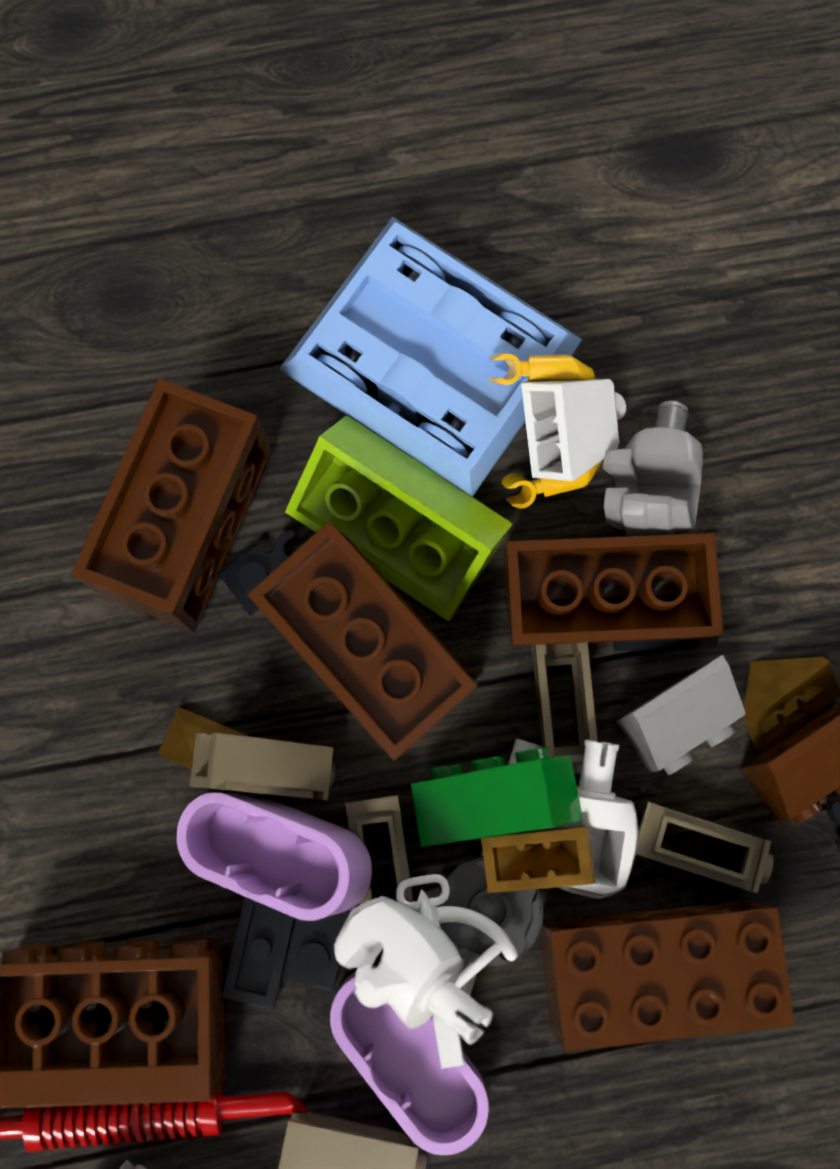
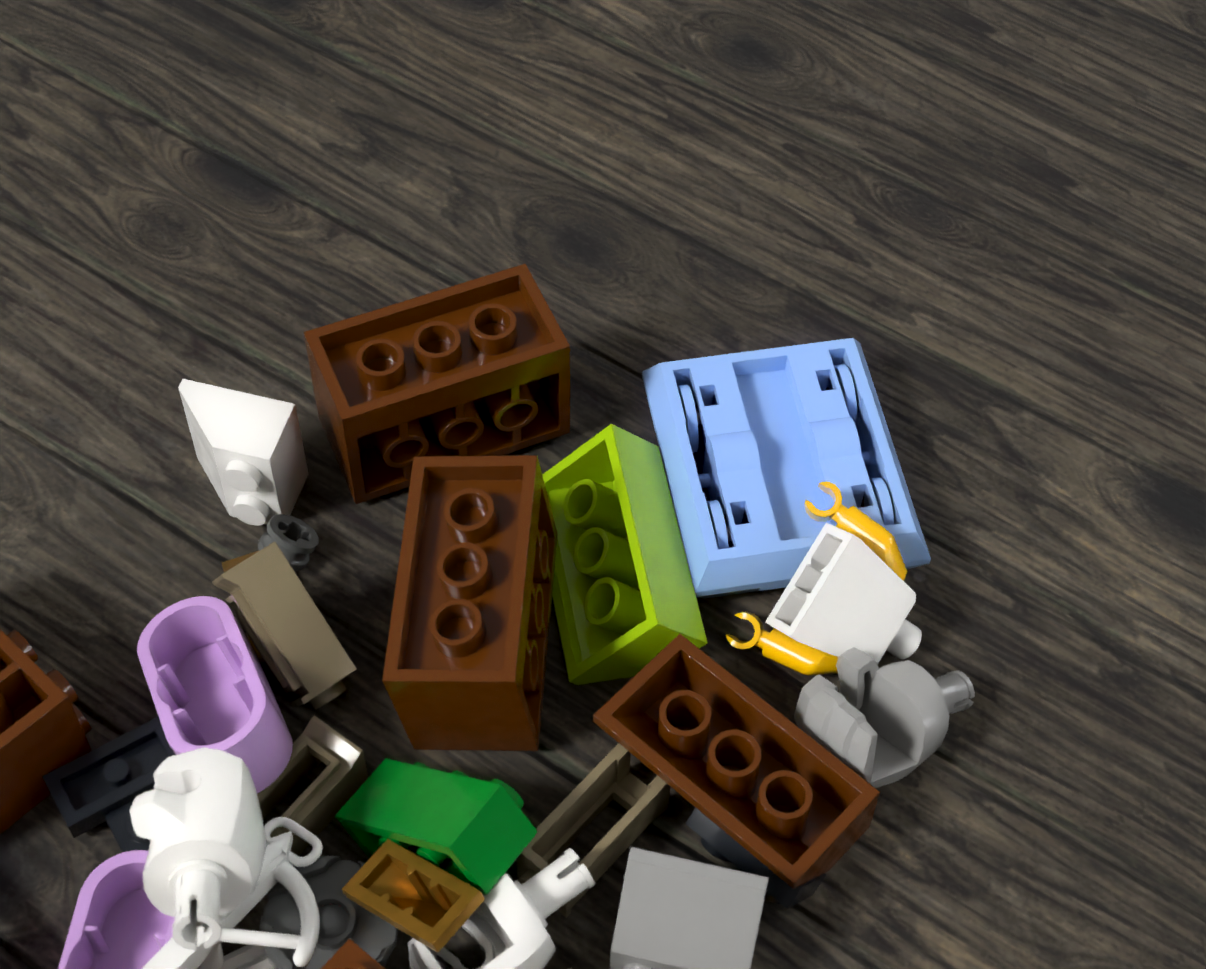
camera: 45 degrees right, 25 degrees down
none -> white slope [178,379,308,526]
none -> dark grey bush [258,514,319,571]

